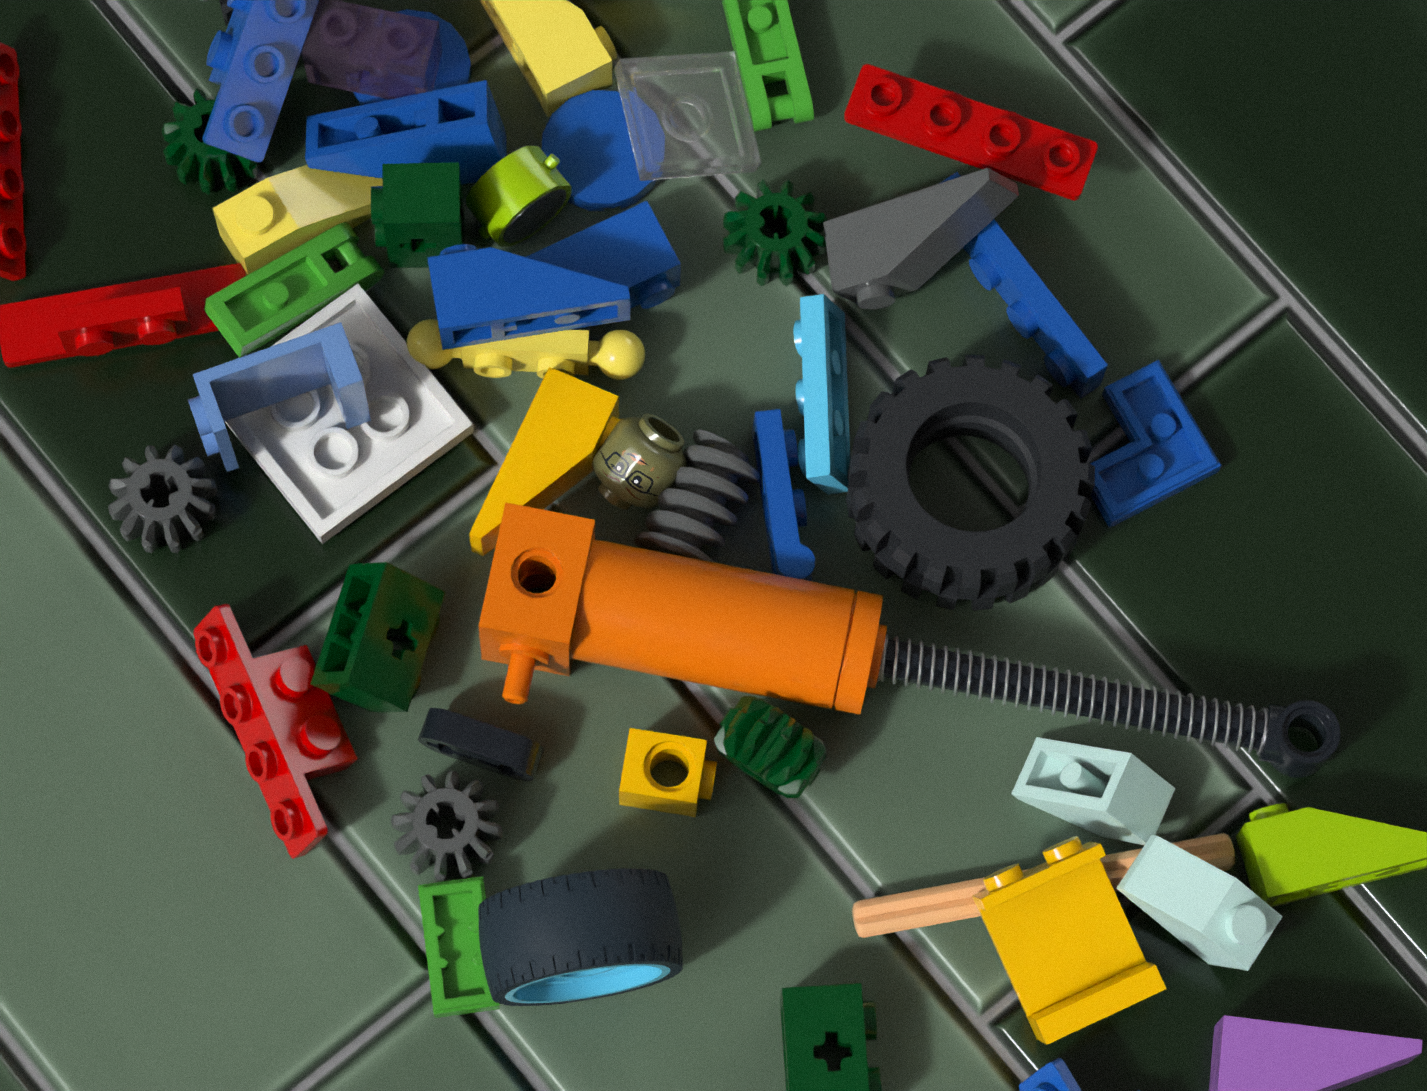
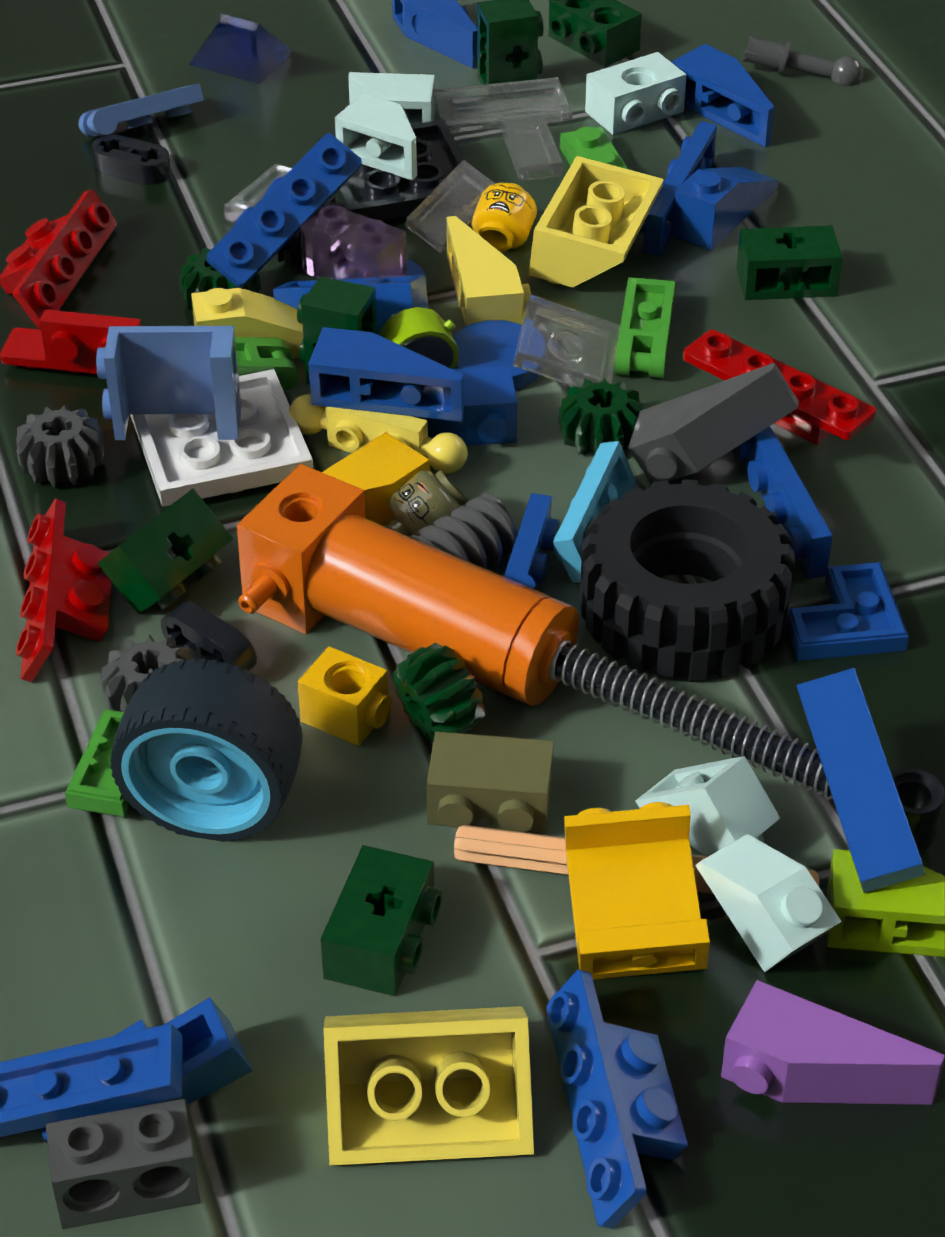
camera: 25 degrees right, 30 degrees down
none -> olive piece [426,732,554,834]
none -> blue tile [796,668,925,893]

